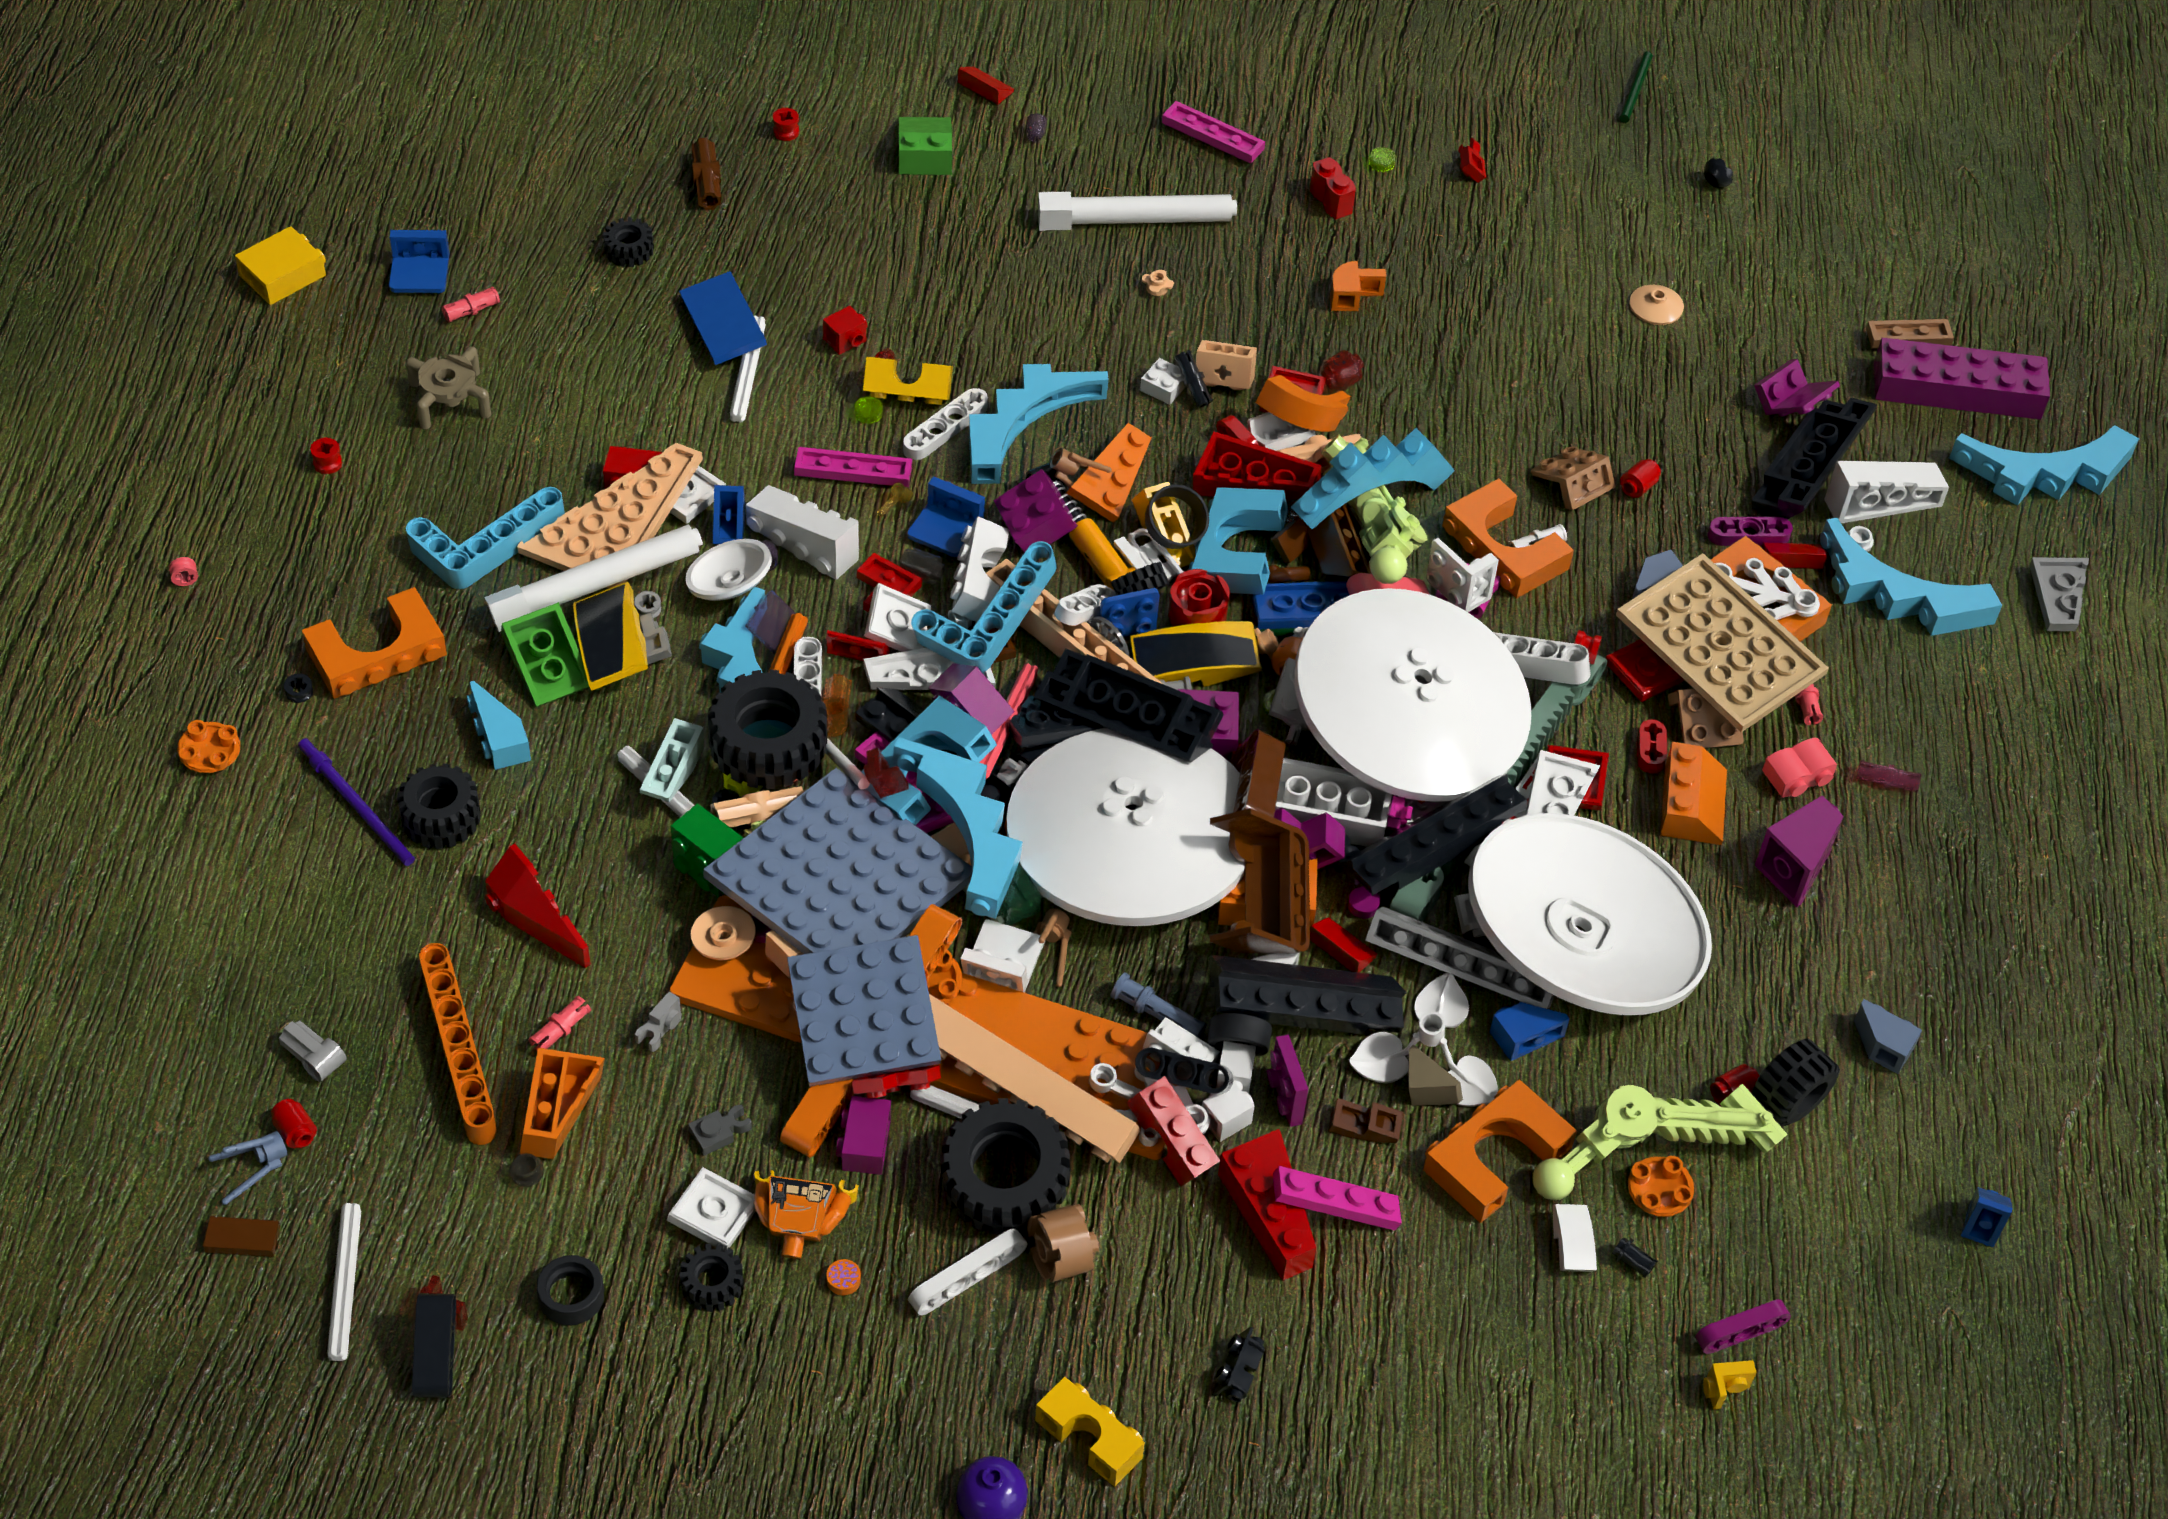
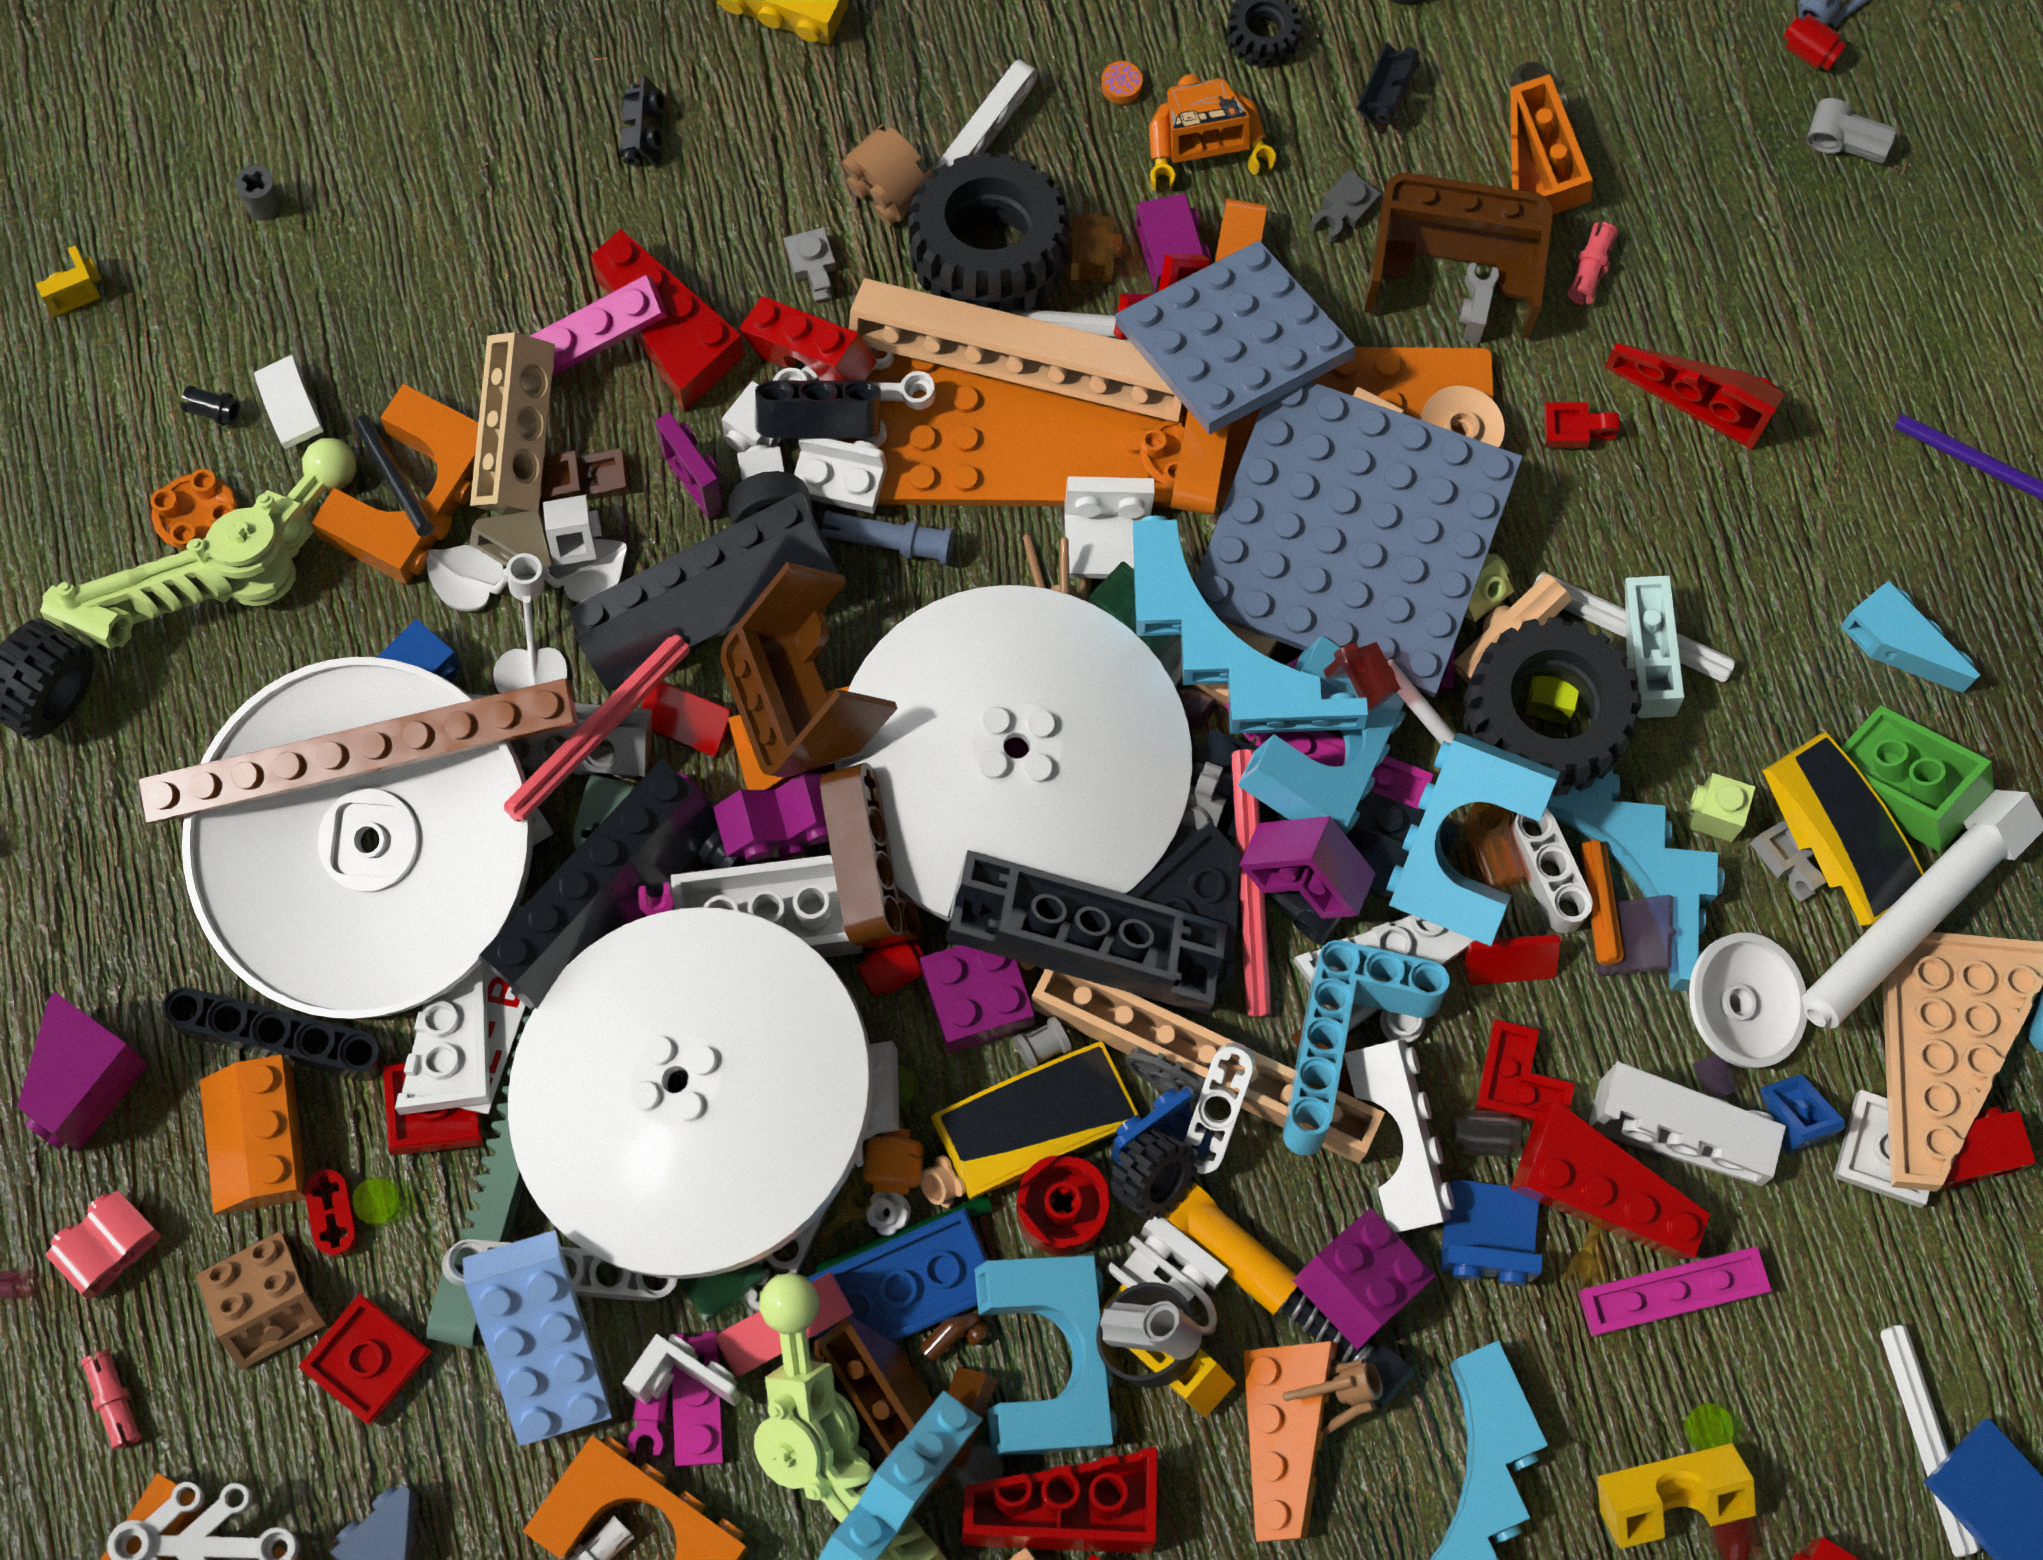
camera: 160 degrees right, 20 degrees up
black tyre [397,763,481,849] -> none
orange beam [419,943,497,1145] -> none
light grey bush [634,591,661,619] -> none
white plate [667,1167,756,1252] -> none
green brick [670,803,743,898] -> none
white plate [864,583,932,652] -> none
white beam [903,388,988,460] -> none
red wheel [1574,630,1602,665] -> none
tan piece [1616,553,1829,733] -> none
magenta beam [1695,1299,1791,1354] -> none
red brick [1710,1064,1760,1107] -> none
none -> plate [139,678,579,824]
none -> black beam [162,987,387,1081]
none -> dark grey piece [235,165,282,221]
none -> clear neon green tile [352,1178,401,1226]
none -> black bar [354,415,434,537]
none -> light blue piece [463,1230,611,1447]
none -> tan brick [470,332,555,515]
none -> coral axle [504,635,690,822]
none -> white brick [543,495,602,566]
none -> light grey plate [784,227,836,303]
none -> clear orange brick [1070,213,1122,281]
none -> light grey piece [1100,1301,1202,1360]
none -> black hinge [1356,42,1421,133]
none -> reddish brown windscreen [1364,172,1553,339]
none -> medium azure arch [1386,732,1560,946]
none -> red wedge [1510,1100,1710,1260]
none -> red plate [1544,402,1620,448]
none -> yellowish green brick [1689,773,1755,842]

